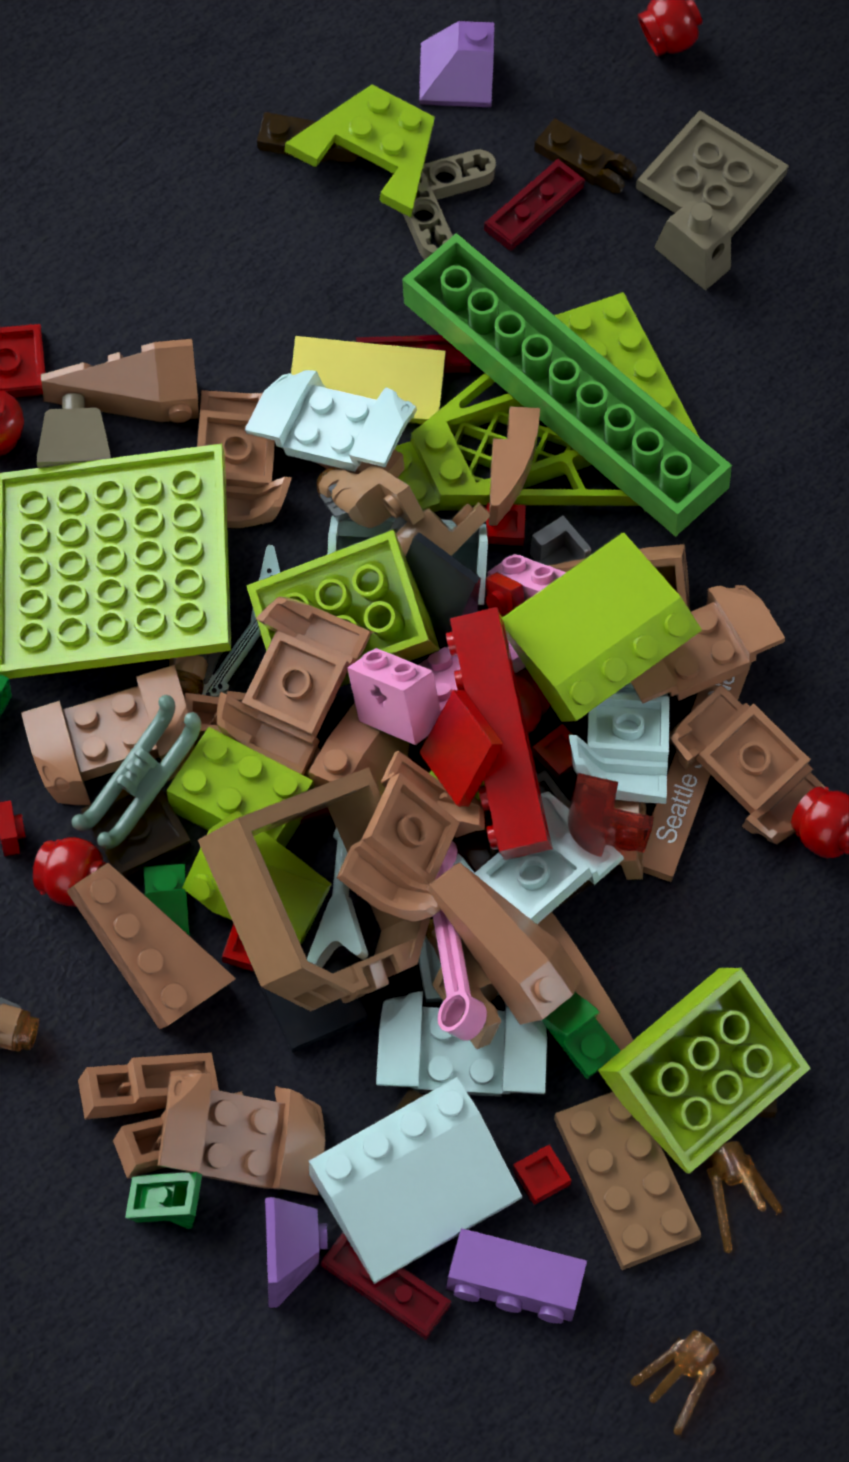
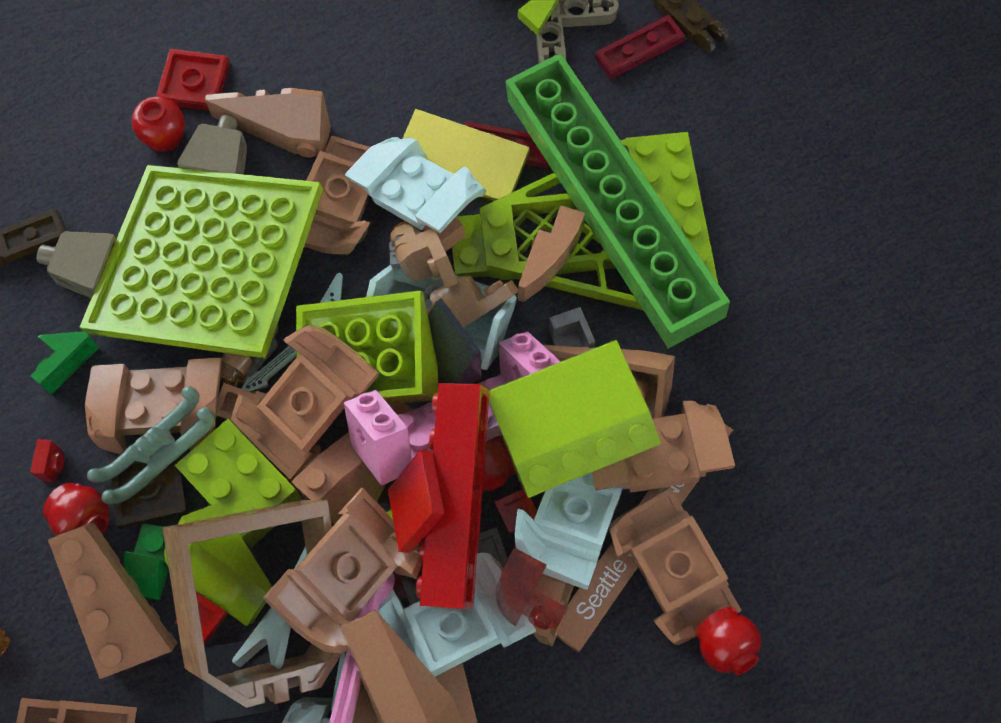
camera: 20 degrees right, 5 degrees up
red plate [485,572,525,617] -> none
red plate [486,503,526,546] -> none
dark tan plate [636,110,788,237] -> none
dark tan torso [655,200,731,290] -> none

